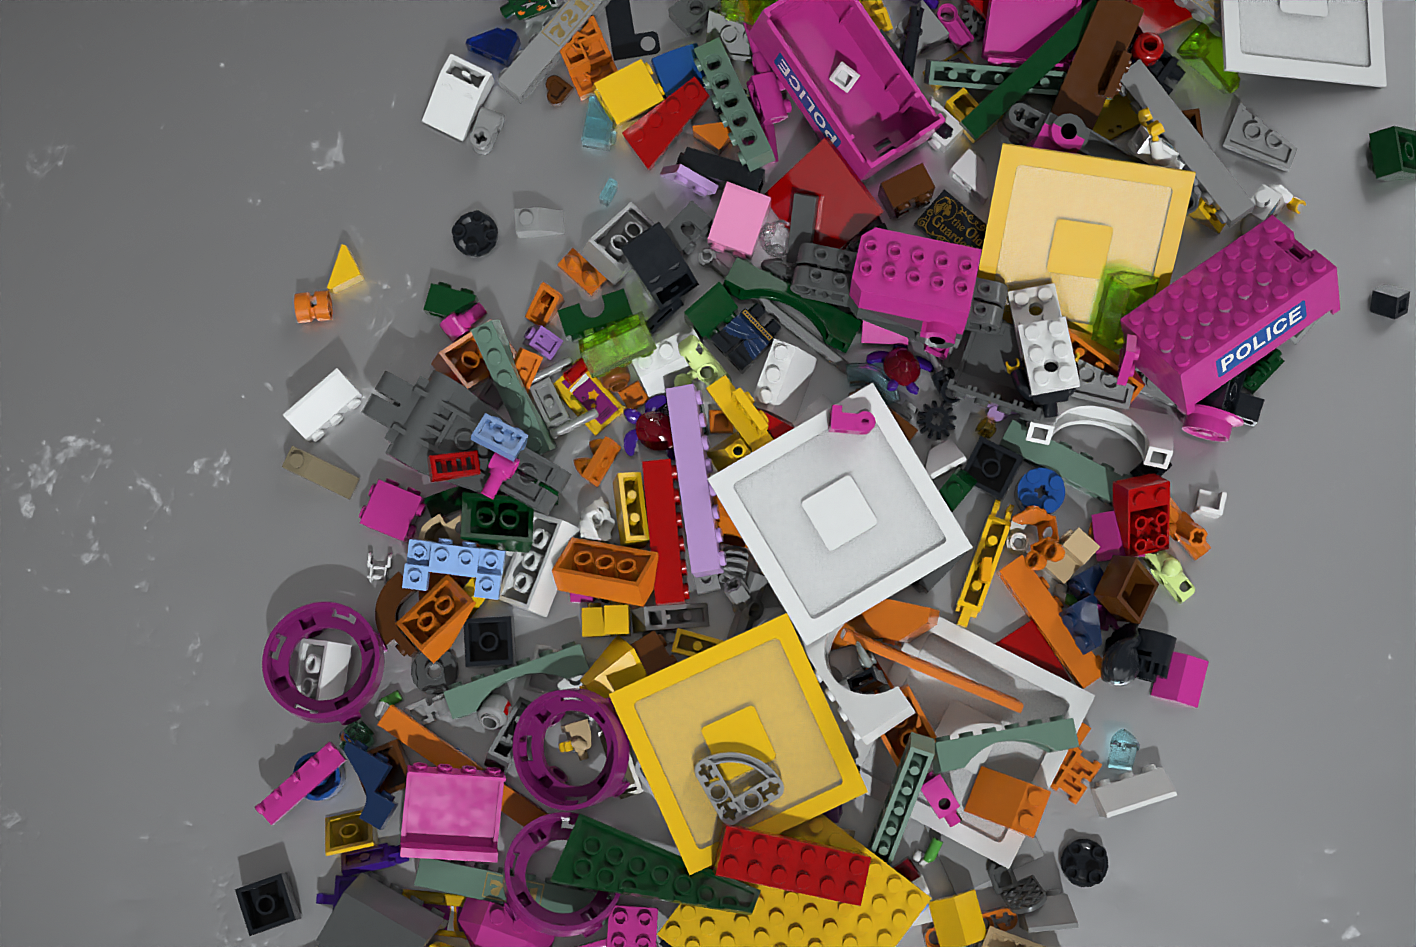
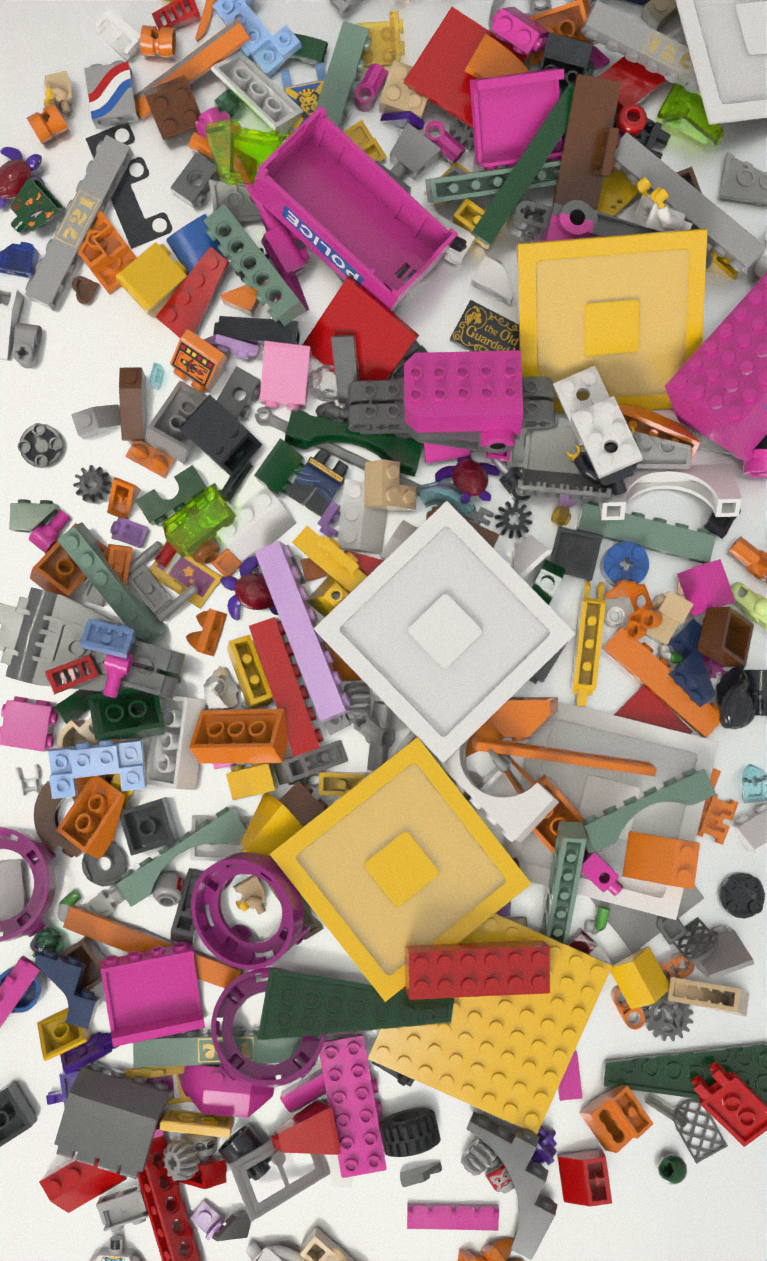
camera: 15 degrees left, 5 degrees up
clear light blue slope [581,96,617,152] -> none
yellowish green piece [674,335,732,387] -> none
light grey beam [694,752,784,825] -> none
dark pink leg [828,405,876,435] -> none
white slope [829,61,860,93] -> none
black piece [847,667,888,694] -> none
reddish brown piece [878,163,935,219] -> none
black pin [901,6,924,78] -> none
light orange tile [978,557,992,584] -> none
clear neon green slope [1091,271,1160,350] -> none
red slope [1113,473,1170,557] -> none
dark pink wing [1116,334,1140,386] -> none
none -> black gear [73,465,112,504]
none -> reddish brown slope [119,367,146,441]
none -> orange piece [170,329,227,393]
none -> medium lavender bracket [317,501,341,538]
none -> tan brick [364,459,416,512]

